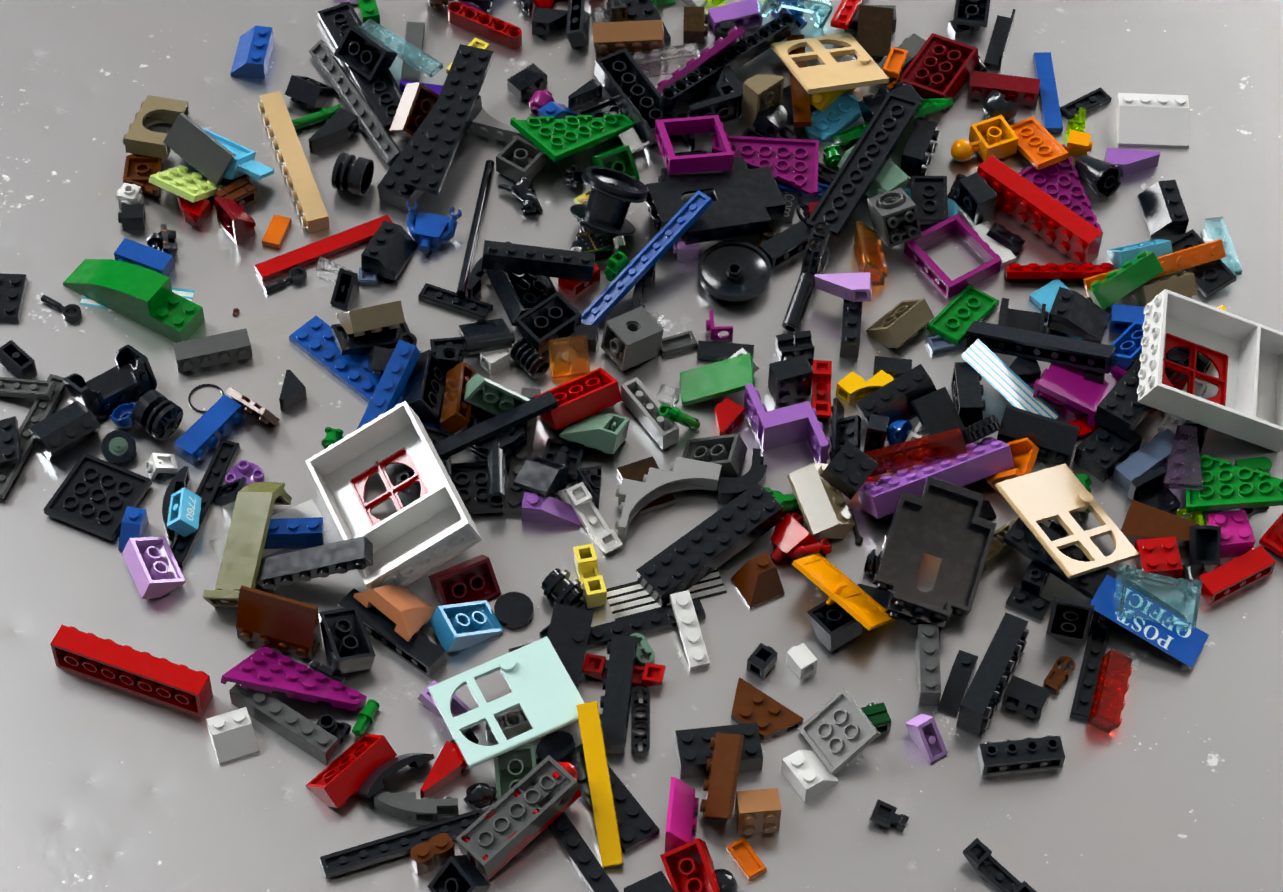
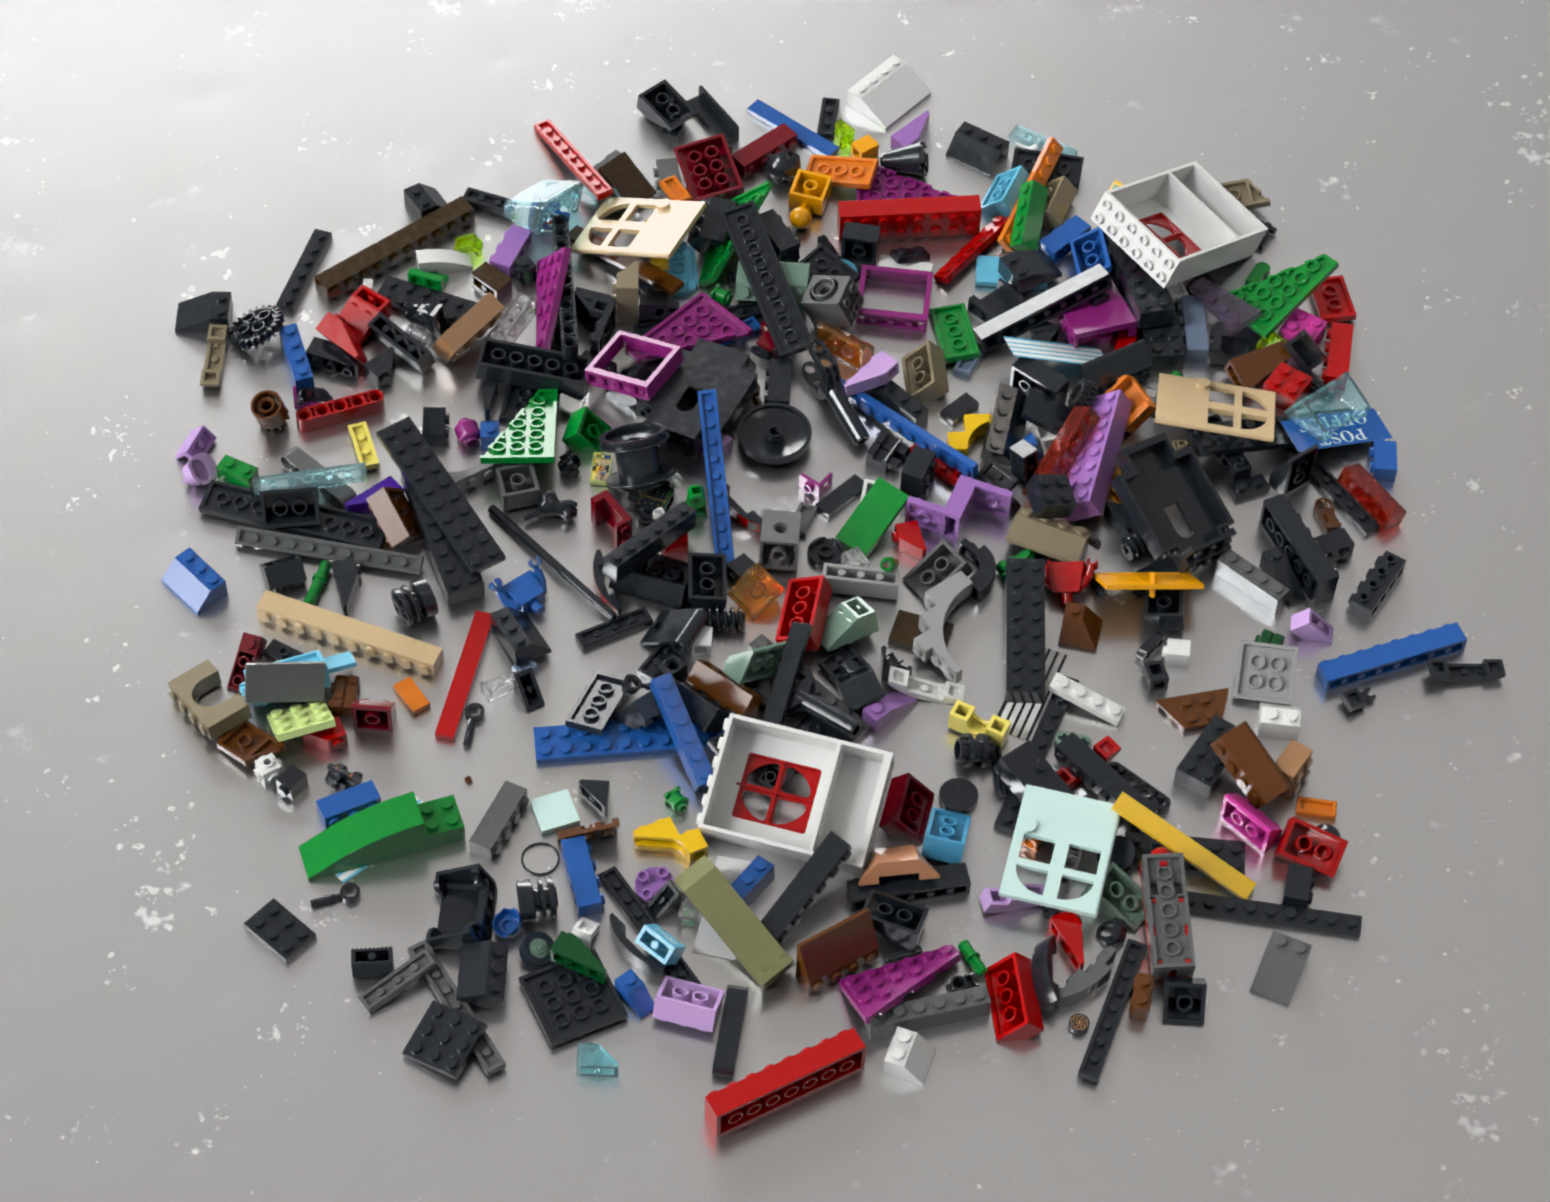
camera: 50 degrees left, 0 degrees up
dark tan slope [336,300,405,337] -> none
none -> dark red slope [227,632,267,692]
none -> black plate [263,639,304,662]
none -> light aqua tile [530,789,580,835]
none -> dark green slope [550,930,607,984]
none -> clear light blue slope [576,1042,619,1078]
none -> dark red panel [591,490,632,548]
none -> yellow arch [633,816,708,864]
none -> black beam [712,984,749,1078]
none -> black tile [807,537,845,570]
none -> blue plate [841,378,978,479]
none -> tile [1068,1013,1090,1035]
none -> black beam [1136,631,1165,662]
none -> blue brick [1315,622,1467,692]
none -> blue brick [1368,440,1397,482]

